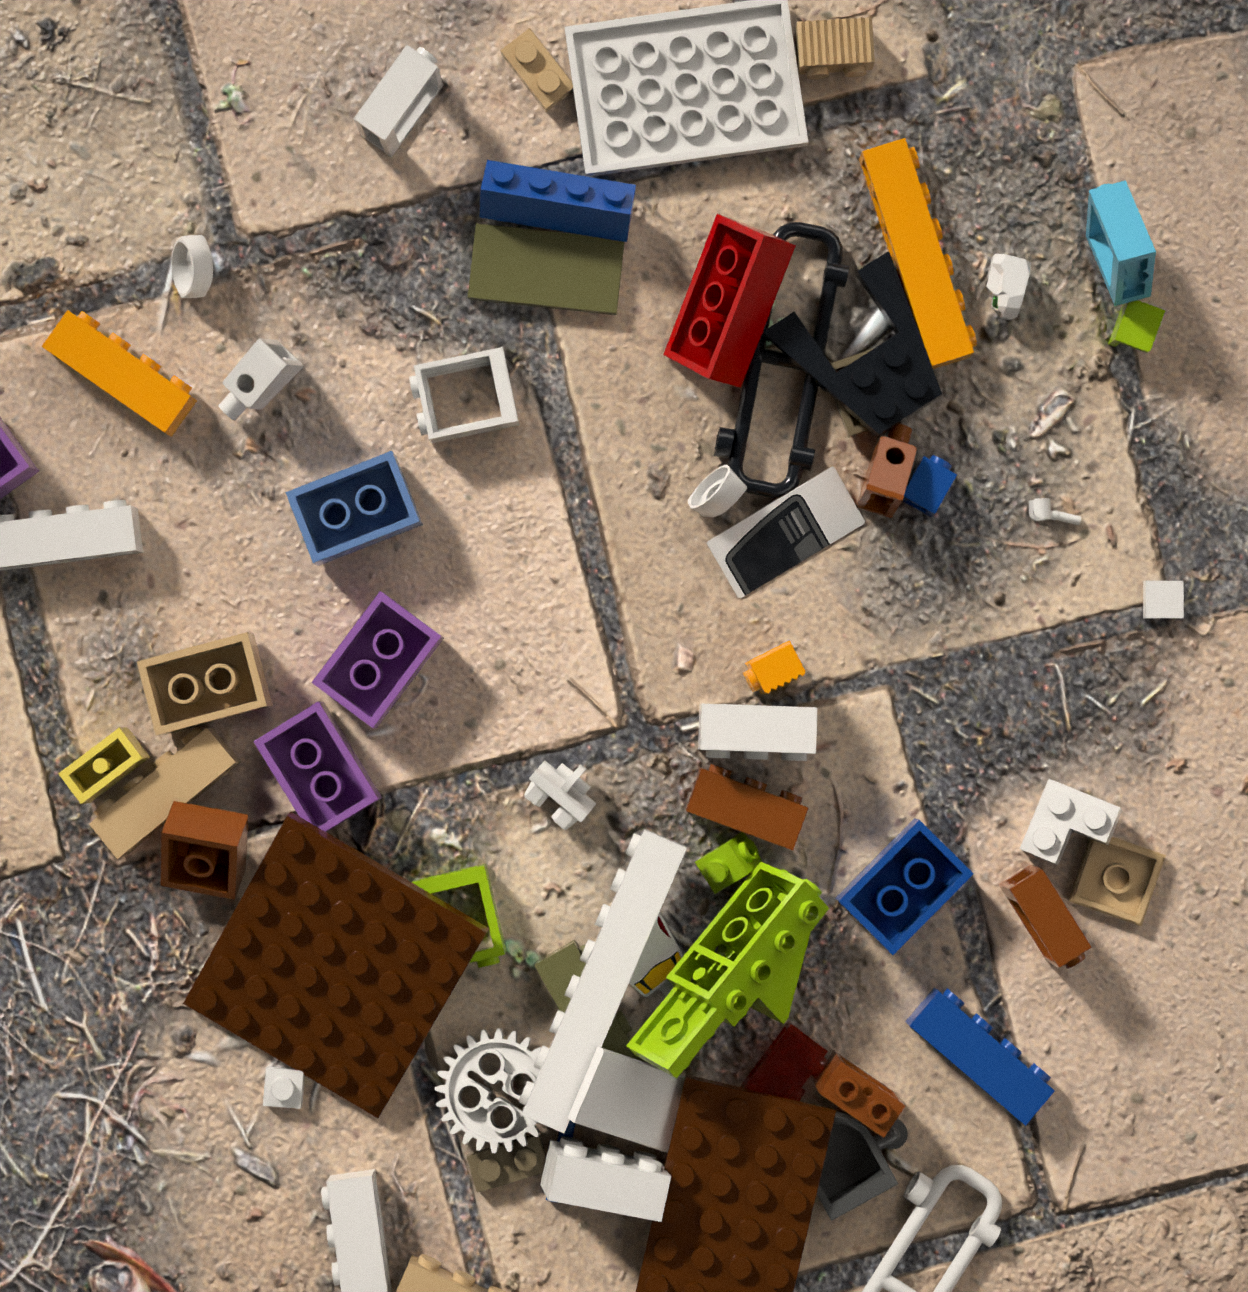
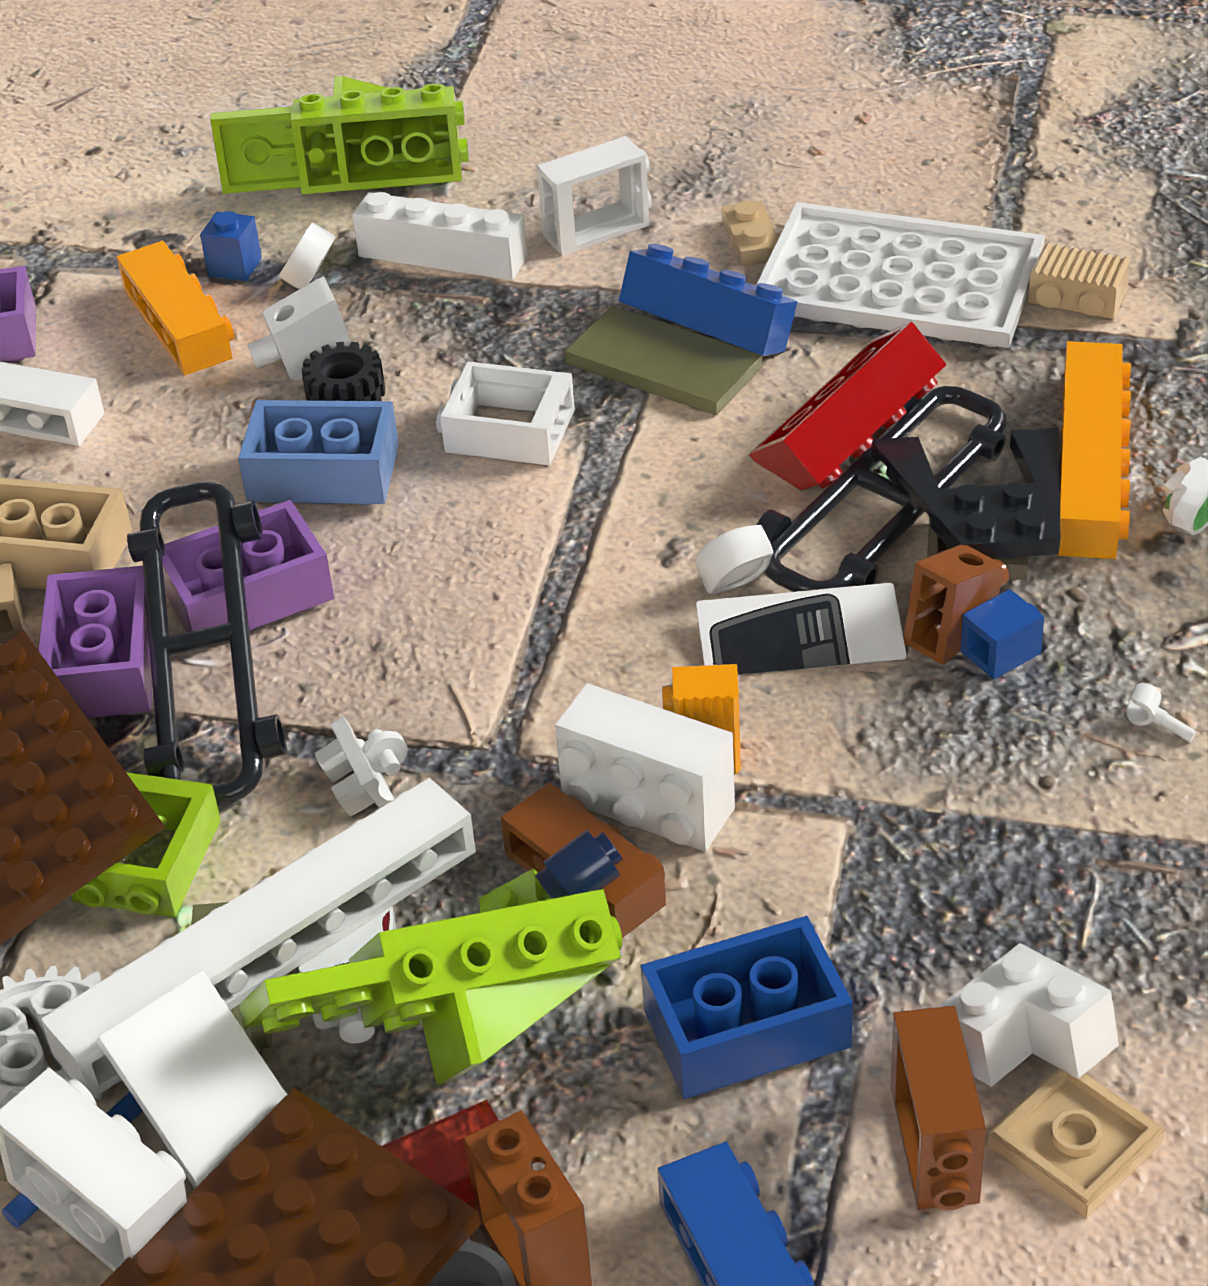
camera: 30 degrees right, 45 degrees down
none -> black bar [127,481,287,806]
none -> blue brick [200,211,262,281]
none -> lime wedge [210,76,469,194]
none -> black tyre [301,342,386,401]
none -> white brick [353,192,527,280]
none -> dark blue brick [534,829,623,899]

